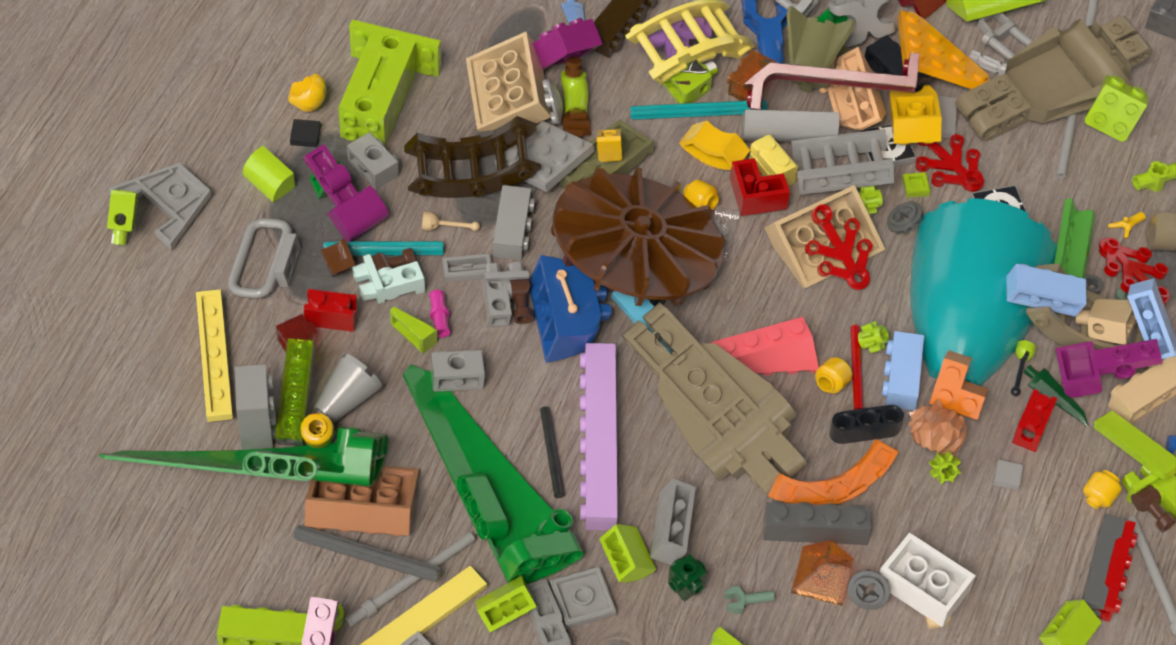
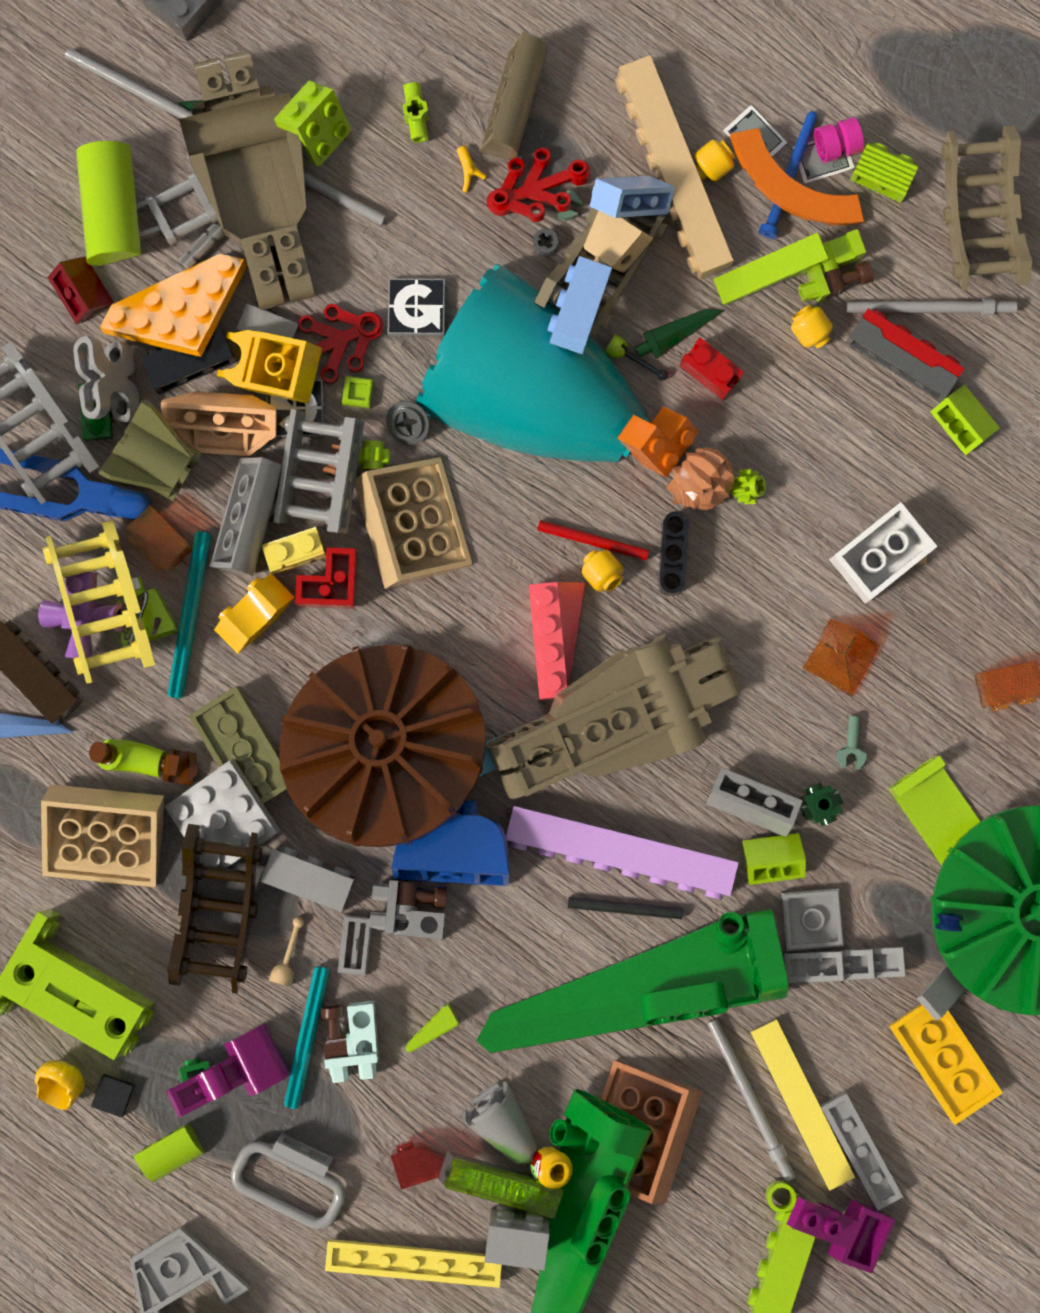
camera: 70 degrees left, 30 degrees up
dark grey axle [294,525,441,582] -> none
red brick [303,289,358,332] -> none
reddish brown panel [321,239,355,277] -> none
light grey brick [347,132,399,190] -> none
dark pink pin [429,290,450,338] -> none
light grey brick [430,350,485,392] -> none
lime brick [475,576,537,632] -> none
magenta brick [532,18,602,69] -> none
light grey dish [542,78,563,125] -> none
light nougat hinge [556,270,578,313] -> none
yellow slope [597,129,622,162] -> none
yellow head [683,179,719,211] -> none
panel [744,53,920,110] -> none
dark grey brick [763,501,871,545] -> none
orange tile [768,439,899,505] -> none
red plant [805,204,873,290] -> none
dark grey gear [848,569,891,610] -> none
lime gear [858,321,889,353] -> none
light blue brick [881,331,924,410] -> none
light grey tile [993,459,1023,491] -> none
bright green fence [1054,198,1096,279] -> none
magenta plate [1055,339,1162,397] -> none

